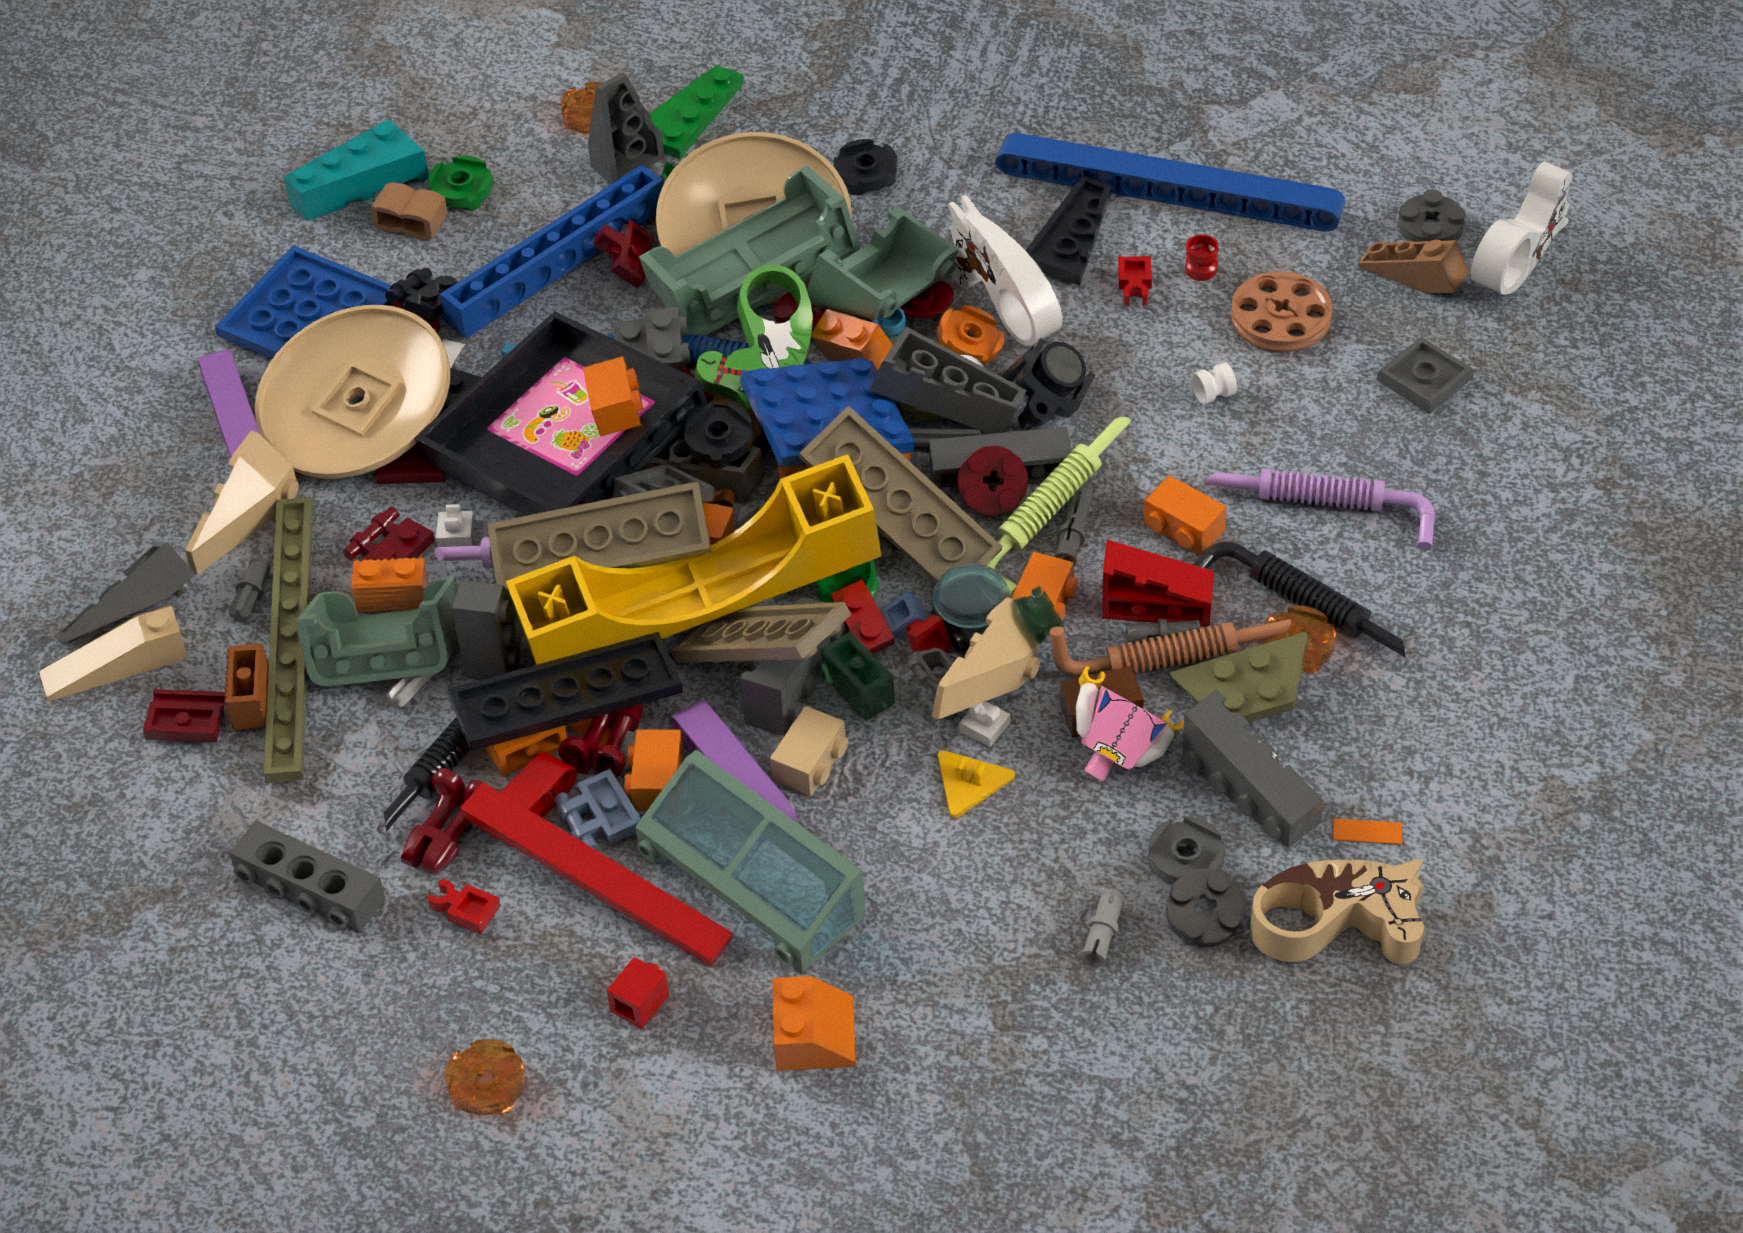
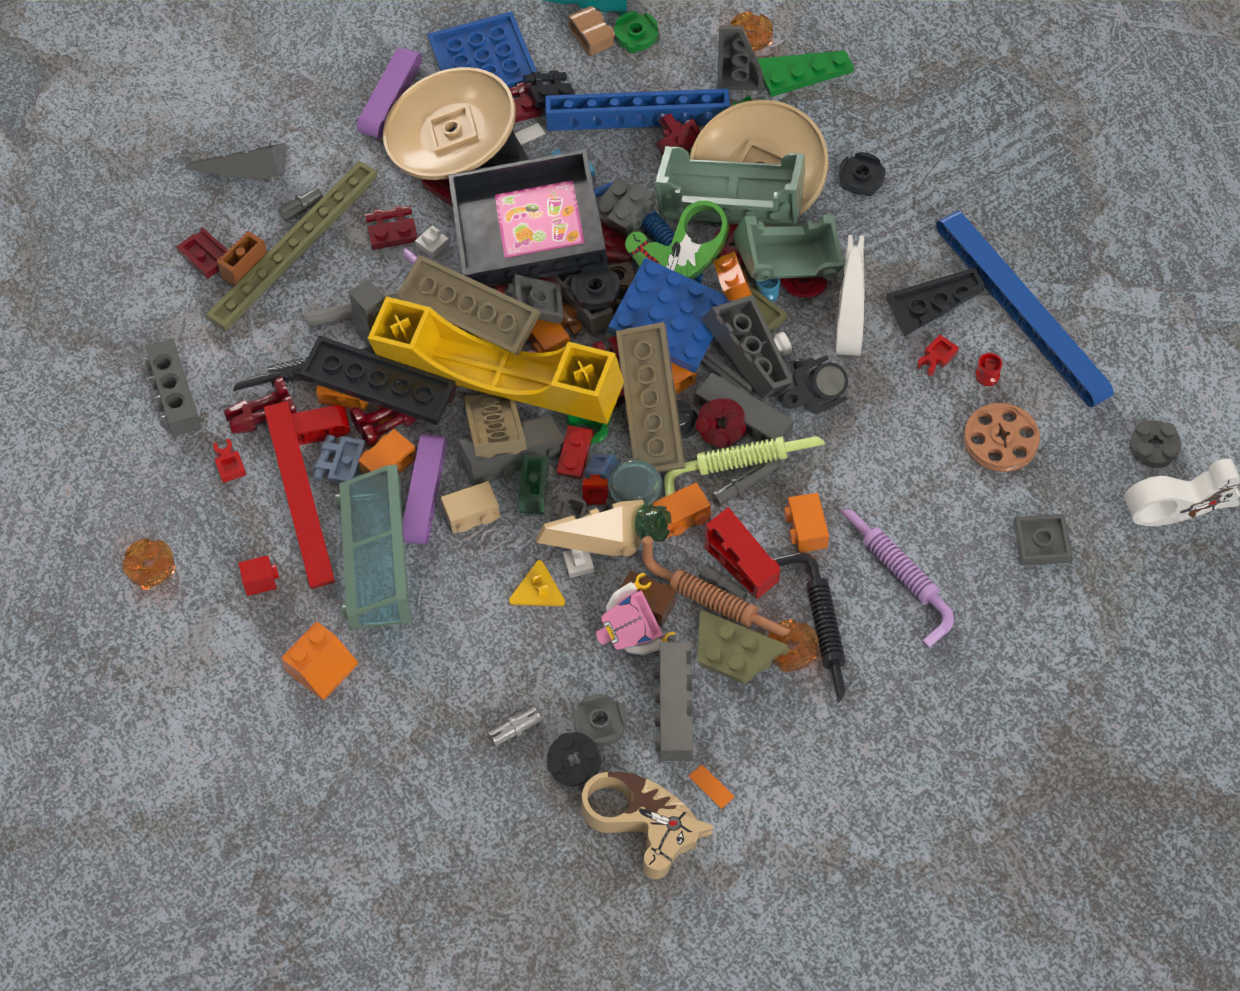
camera: 40 degrees right, 10 degrees up
tan wedge [39,604,188,702] -> none
tan wedge [185,430,299,575] -> none
sand green windscreen [296,576,458,687] -> none
orange brick [351,557,429,612] -> none
orange brick [583,356,644,437] -> none
orange plate [937,306,1005,368] -> none
white wheel [1192,362,1237,405] -> none
medium nougat slope [1358,239,1469,293] -> none

